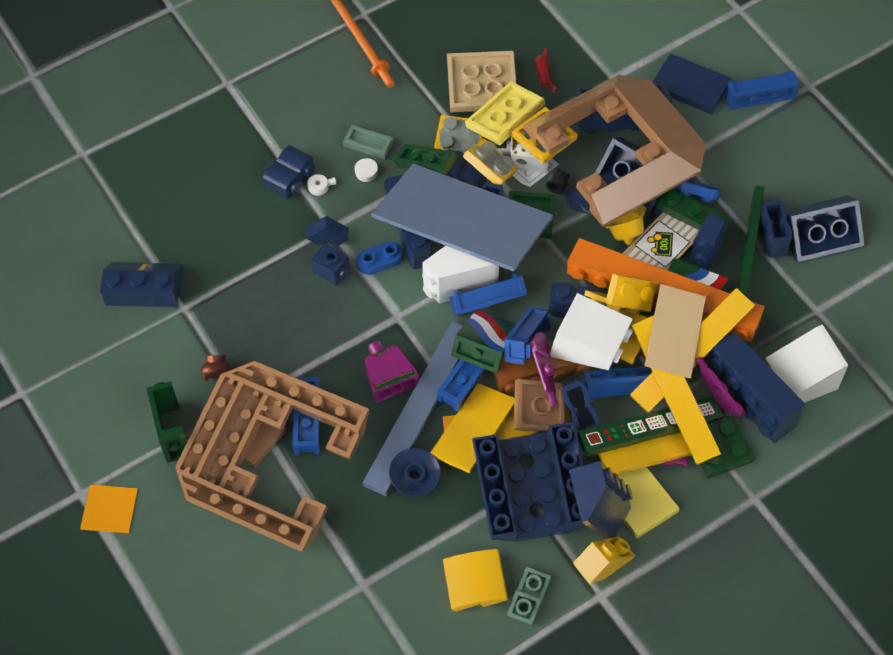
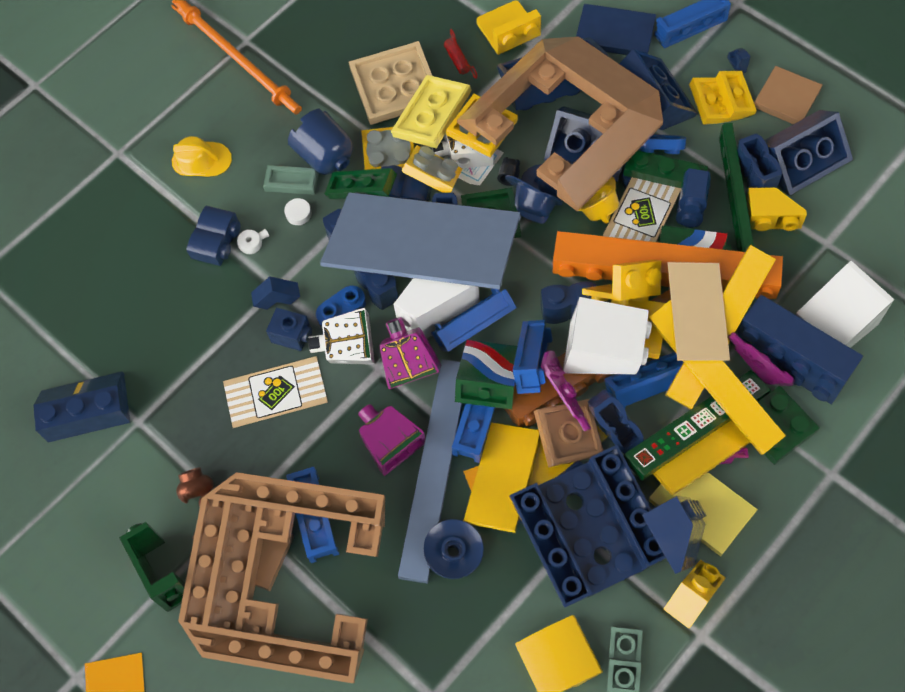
camera: 10 degrees left, 5 degrees up
none -> yellow piece [172,136,232,177]
none -> sticker [223,356,328,428]
none -> dark blue cylinder [288,108,353,174]
none -> white torso [308,308,375,365]
none -> magenta torso [380,317,442,389]
none -> yellow bracket [476,0,541,55]
none -> dark blue piece [505,175,563,224]
none -> dark blue slope [619,49,698,130]
none -> yellow slope [689,71,757,124]
none -> dark blue tile [727,48,751,73]
none -> yellow slope [746,188,807,231]
none -> medium nougat tile [754,66,822,124]

